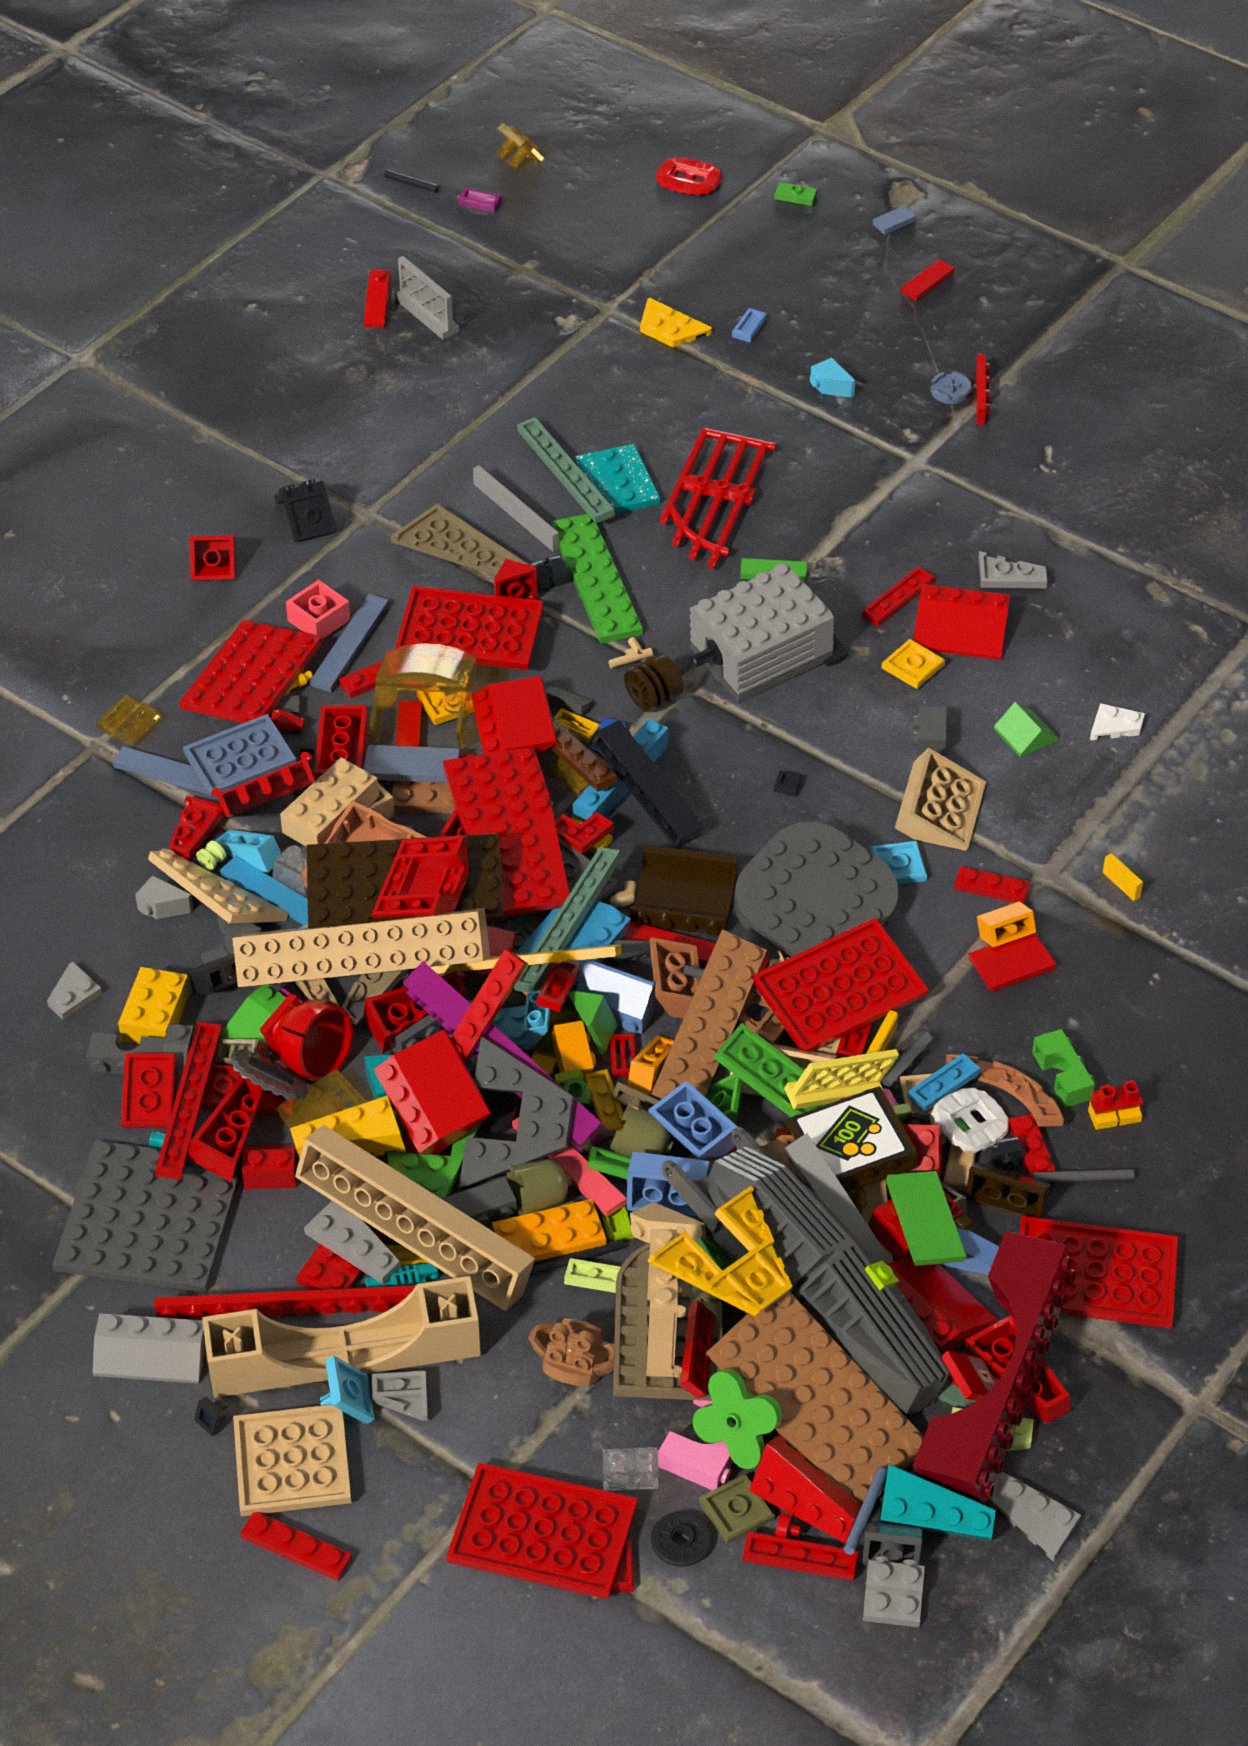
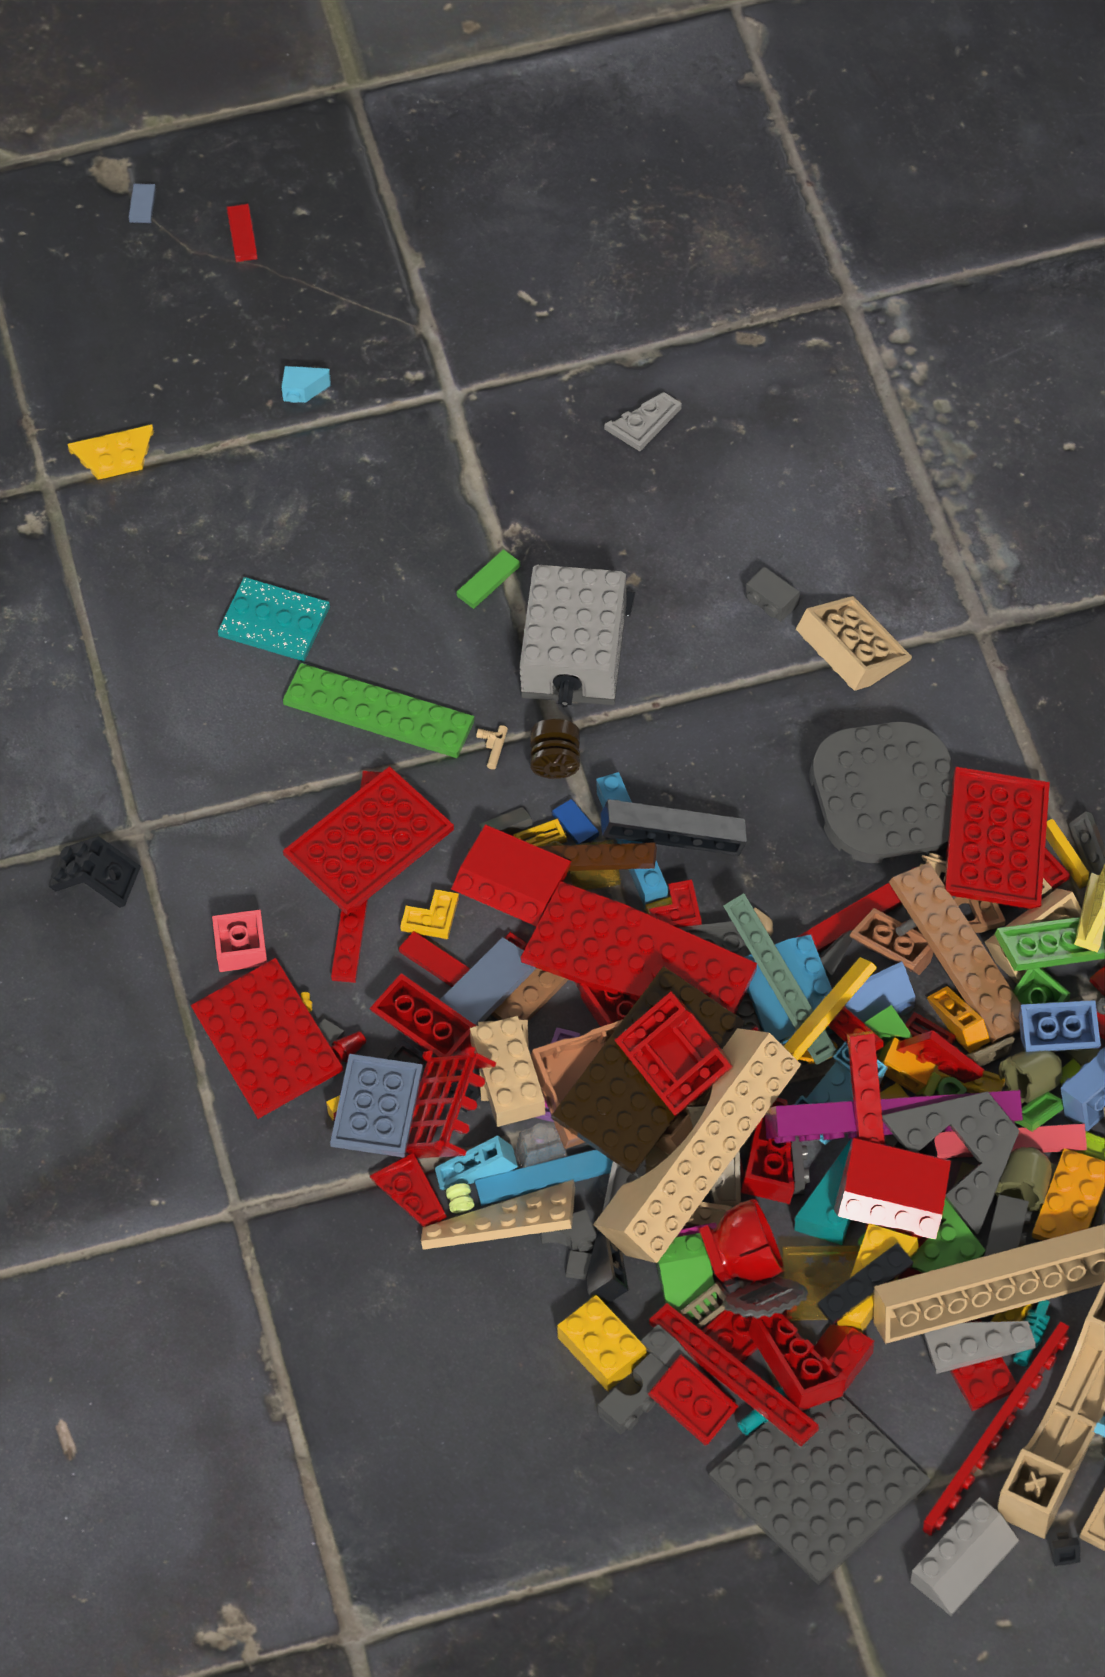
camera: 50 degrees left, 10 degrees up
light grey wing [47,962,102,1020] -> none
clear yellow slope [96,694,162,745] -> none
sand blue tile [113,747,208,794] -> none
light grey slope [135,876,194,919] -> none
red slope [189,535,236,580] -> none
sand blue tile [310,594,389,692] -> none
clear yellow windscreen [369,644,477,749] -> none
dark tan wing [391,504,527,576] -> none
light grey tile [473,465,559,552] -> none
red slope [494,559,537,600] -> none
sand green plate [517,417,615,523] -> none
black wheel [528,555,567,591] -> none
dark brown panel [630,844,738,936] -> none
red piece [660,428,776,570] -> none
medium blue tile [732,308,767,343] -> none
bright green plate [774,182,817,206] -> none
black tile [774,770,803,797] -> none
red tile [861,567,935,627] -> none
medium azure tile [870,841,927,885] -> none
yellow plate [882,639,945,689] -> none
red slope [913,584,1010,660] -> none
sand blue tile [930,372,972,404] -> none
red plate [954,866,1030,904] -> none
red tile [968,933,1056,992] -> none
red plate [975,354,990,425] -> none
light orange brick [977,902,1036,947] -> none
slope [994,702,1058,757] -> none
white wing [1090,703,1145,740] -> none
yellow tile [1102,853,1143,901] -> none
none -> black plate [817,1243,914,1325]
none -> red wing [896,1030,984,1083]

